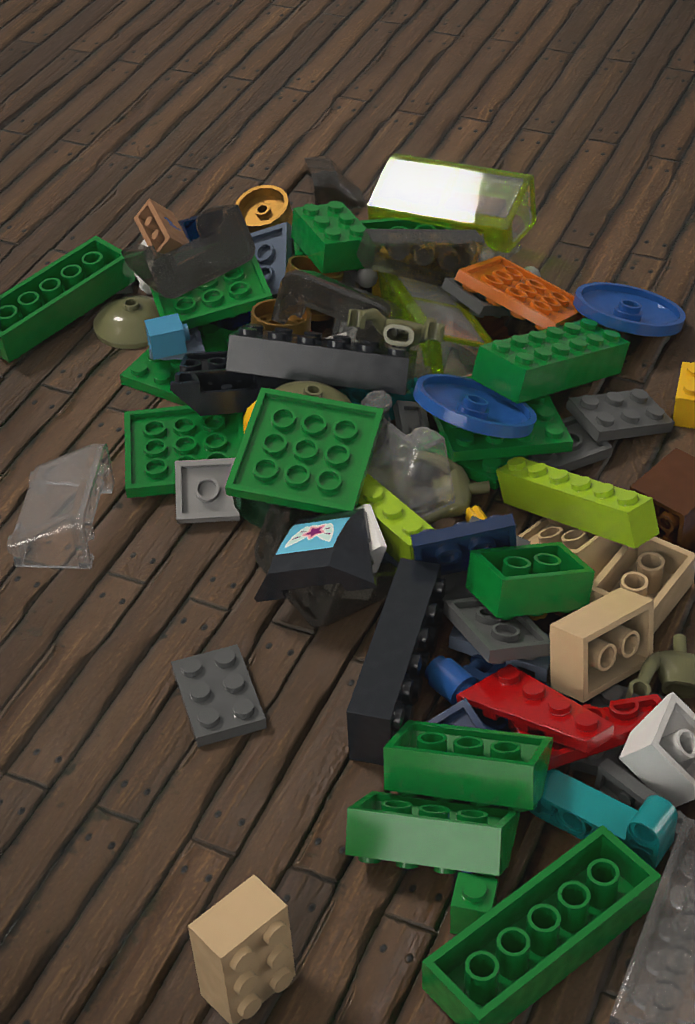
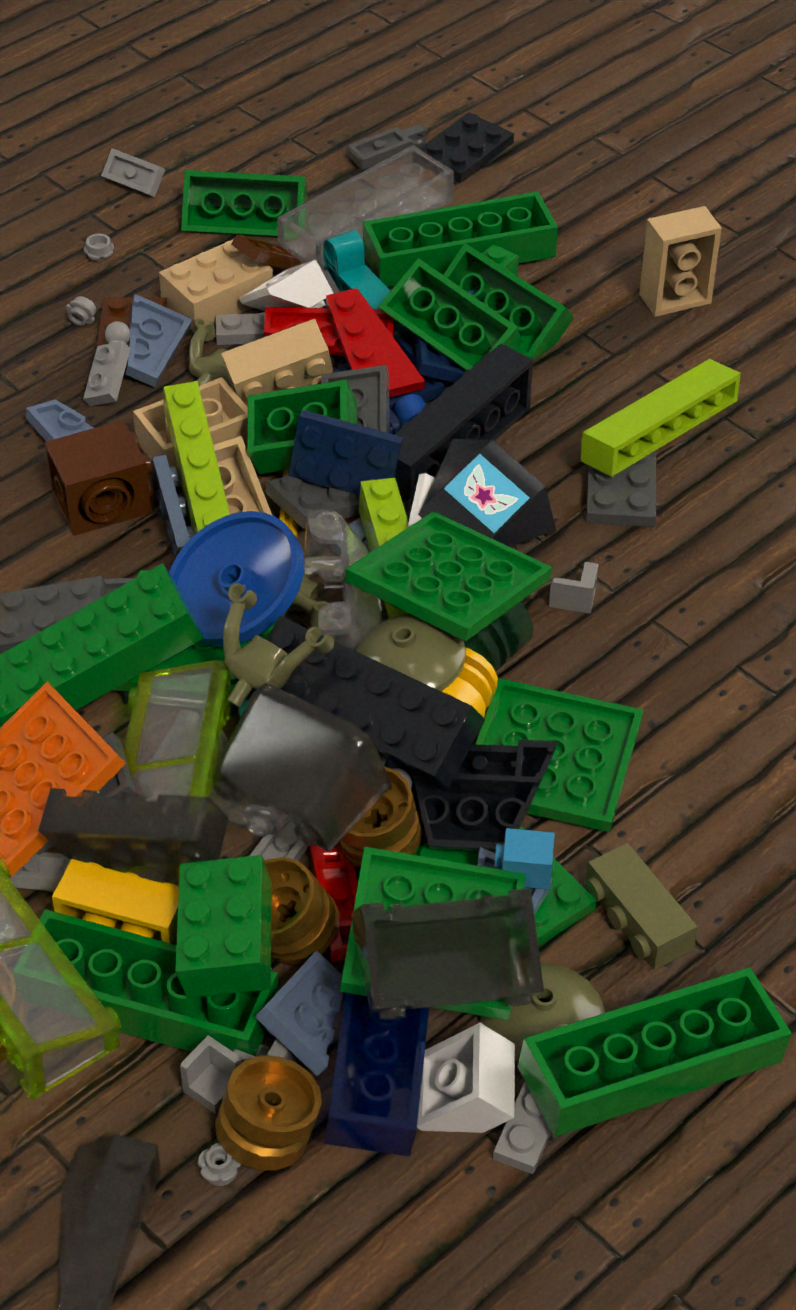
camera: 160 degrees left, 5 degrees up
clear windscreen [7,443,115,569] -> none
medium nougat brick [134,198,194,261] -> none
light grey plate [175,458,240,524] -> none
none -> light grey panel [549,562,599,614]
none -> lime brick [581,359,741,477]
none -> olive brick [585,843,698,971]

